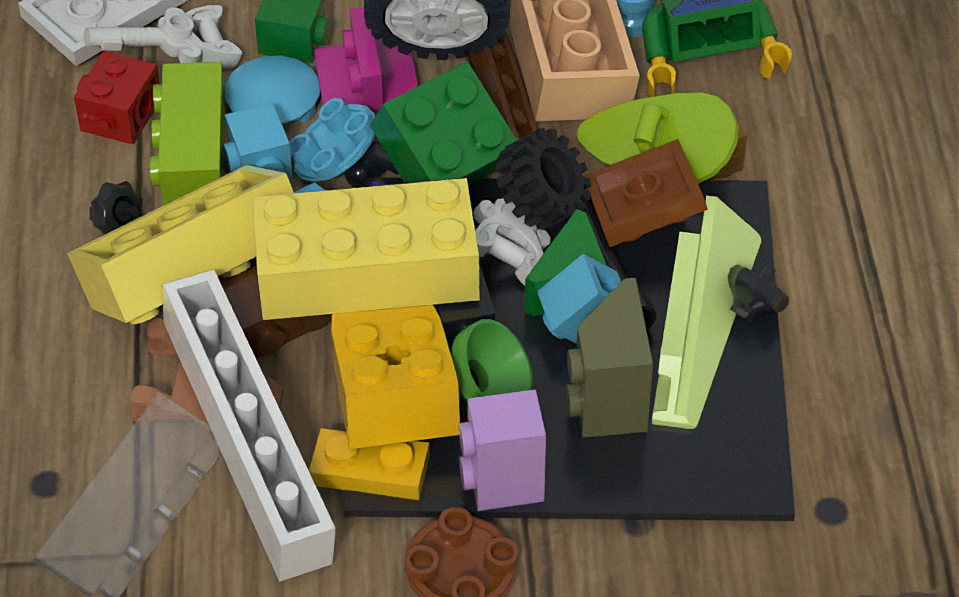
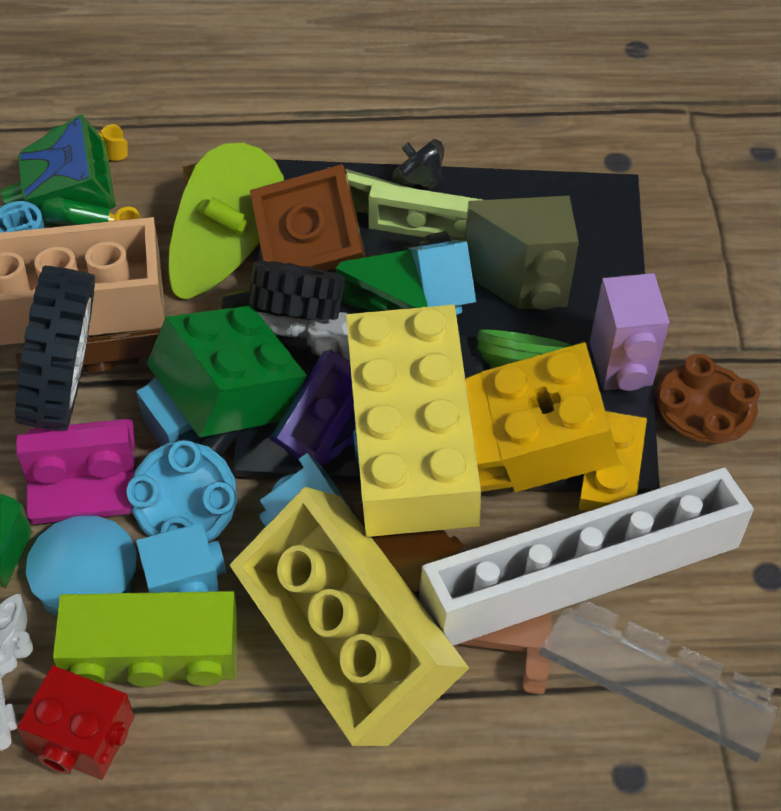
camera: 90 degrees left, 5 degrees up
black piece [89,181,144,235] -> none

